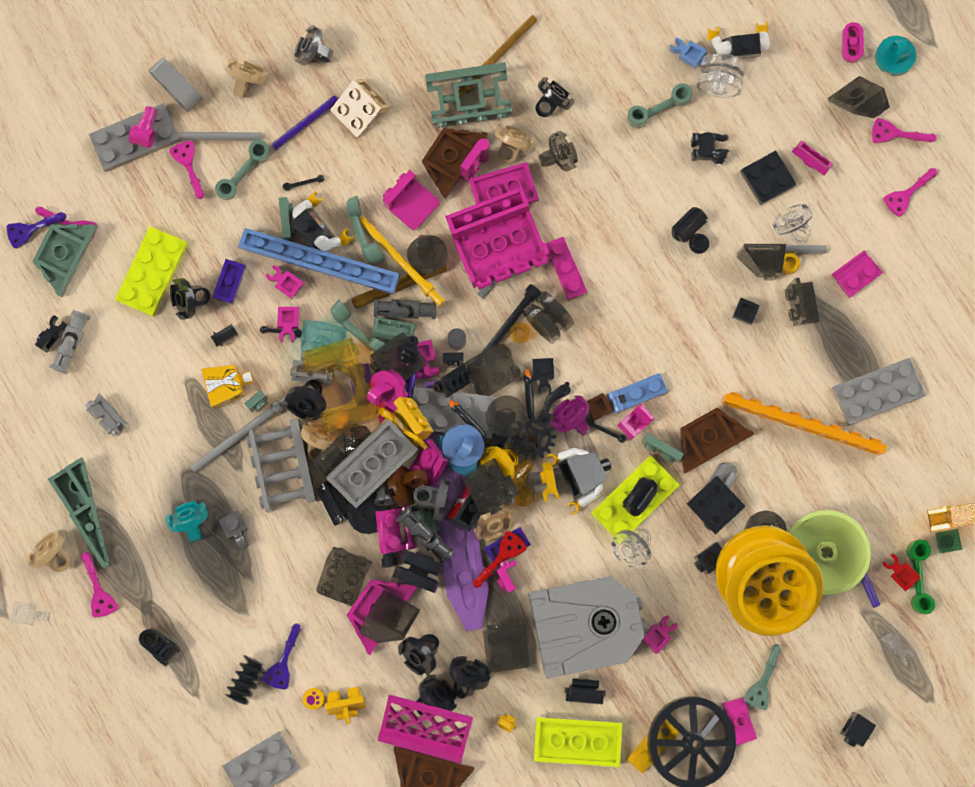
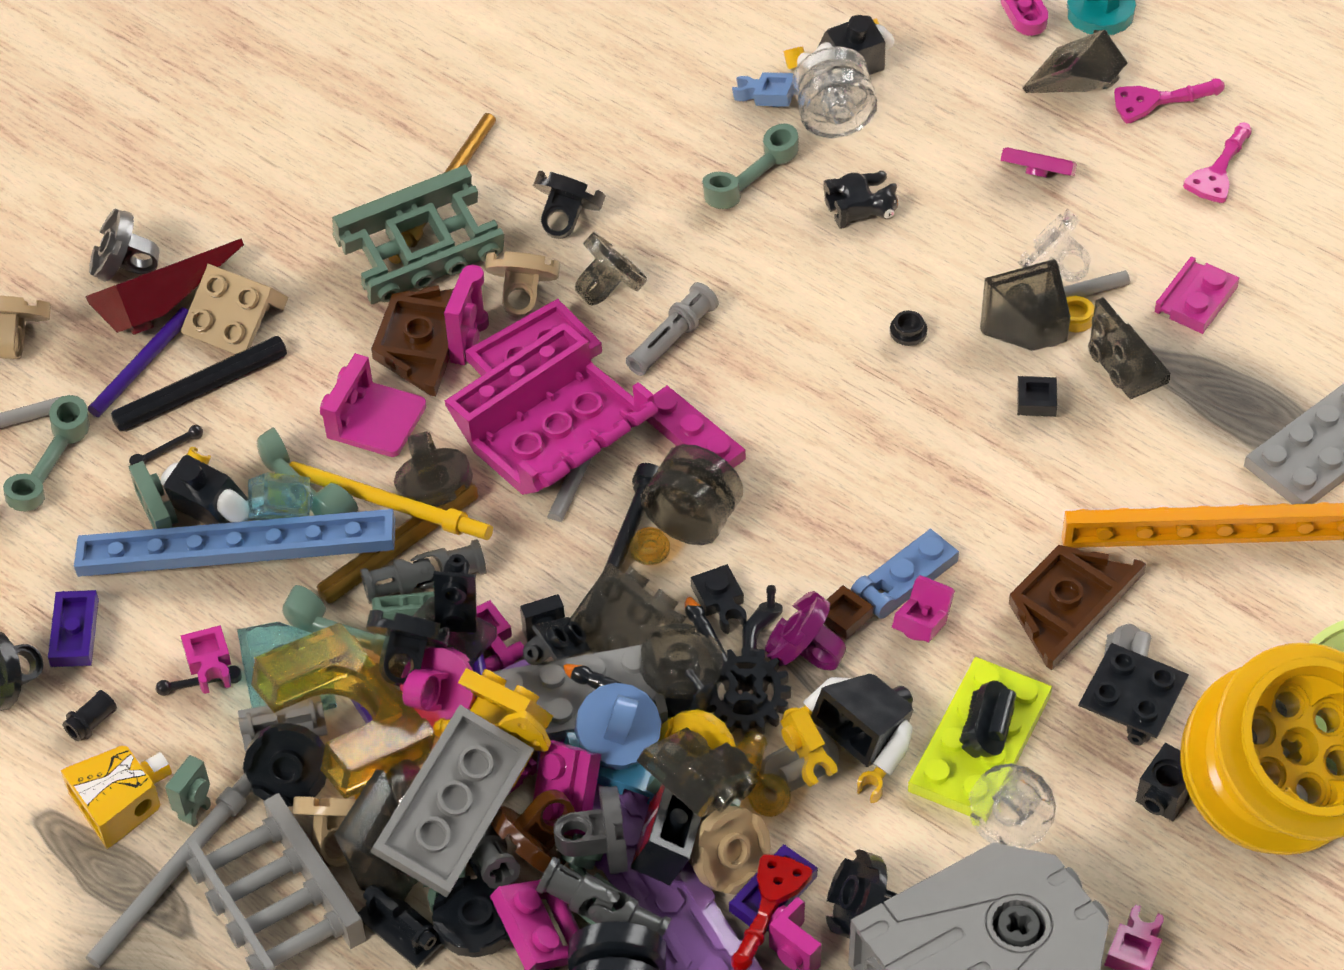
camera: 15 degrees left, 30 degrees down
dark pink plate [265,265,304,300] -> none
flat silver piece [448,328,466,350] -> none
black hinge [586,419,626,443] -> none
sand green plate [641,433,684,464] -> none
black piece [671,207,708,243] -> none
black plate [740,150,797,206] -> none
none -> dark red wedge [85,238,244,335]
none -> black axle [111,336,287,431]
none -> clear light blue brick [248,472,313,520]
none -> black tile [366,610,451,685]
none -> light grey pin [626,282,719,376]
none -> black tile [826,849,897,938]

